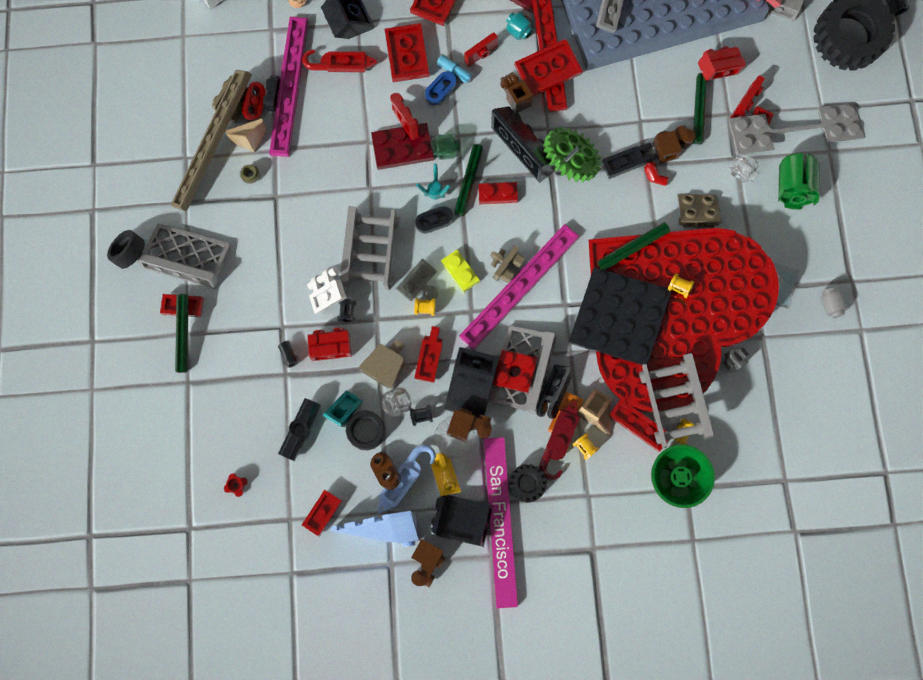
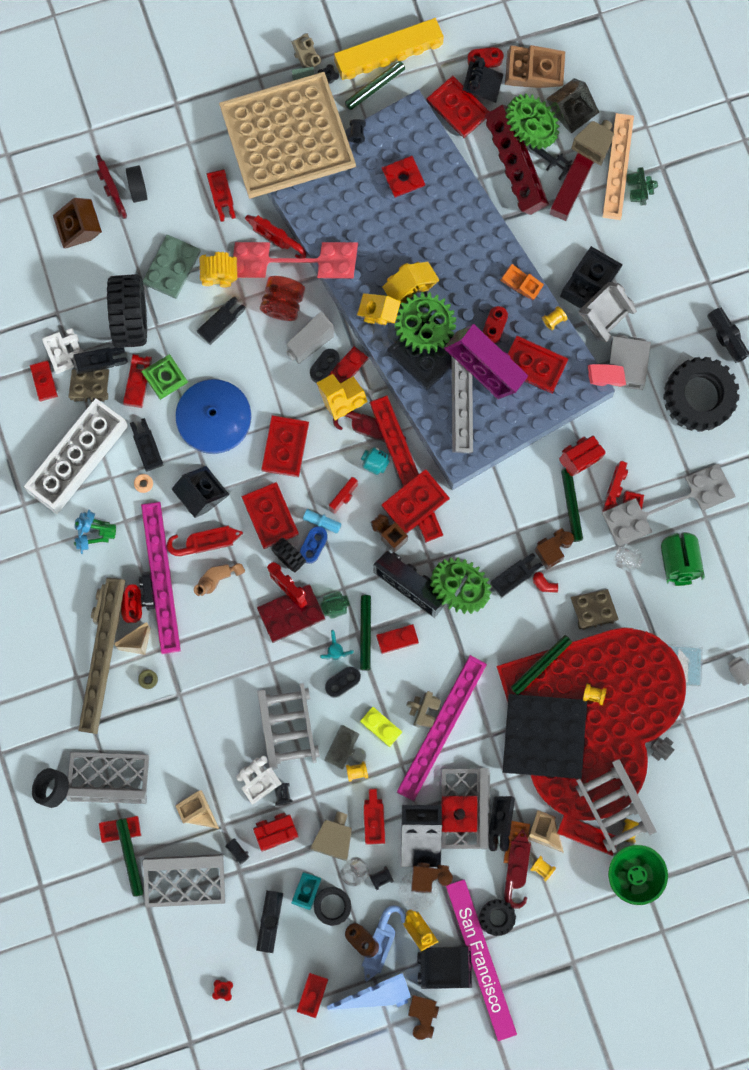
camera: 20 degrees left, 0 degrees up
none -> plant [74,509,116,554]
none -> light grey fence [143,854,225,907]
none -> tan slope [175,790,219,829]
none -> medium nougat arm [194,563,245,596]
none -> black tyre [271,537,306,573]

